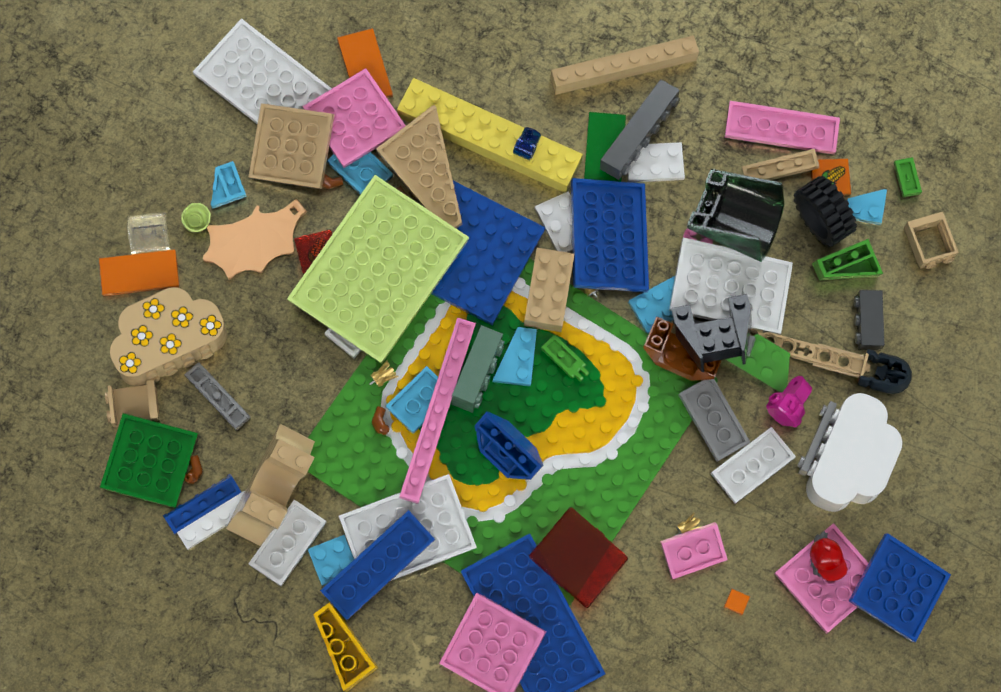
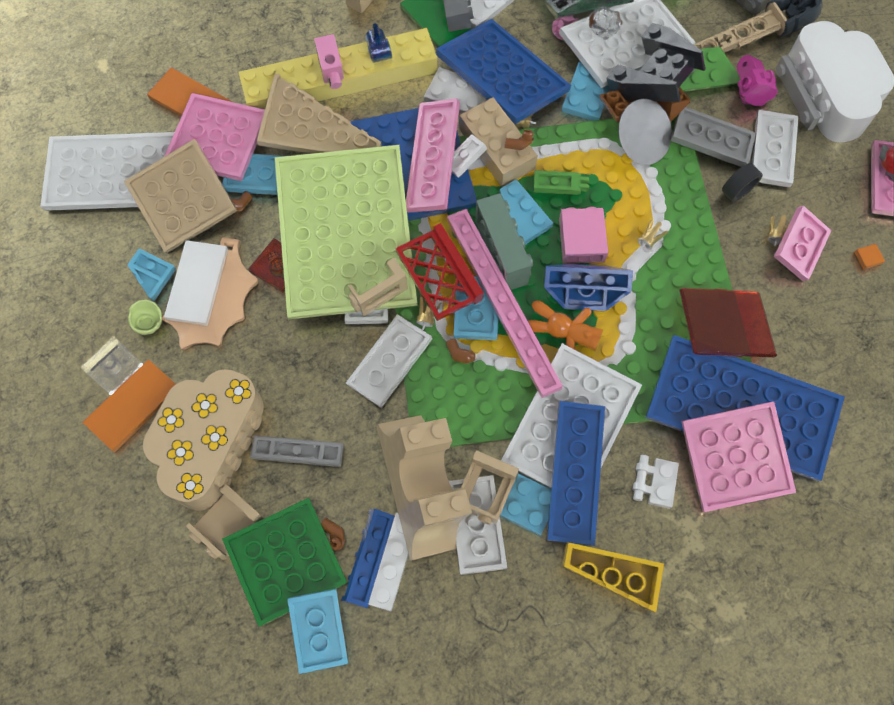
camera: 35 degrees left, 5 degrees down
none -> white tile [164,240,228,326]
none -> medium azure plate [288,589,348,674]
none -> bright pink torso [314,34,344,89]
none -> white tile [346,314,433,408]
none -> tan panel [348,258,408,316]
none -> red fence [395,223,484,321]
none -> bright pink plate [406,98,460,213]
none -> white plate [452,134,487,178]
none -> tan panel [461,450,519,525]
none -> dark orange arm [505,130,534,150]
none -> orange animal [528,301,603,351]
none -> bright pink brick [559,207,608,264]
none -> clear hair [589,6,622,40]
none -> flat silver sticker [619,99,672,165]
none -> white plate [632,455,679,509]
none -> pearl gold piece [638,219,668,250]
none -> black tyre [722,163,763,202]

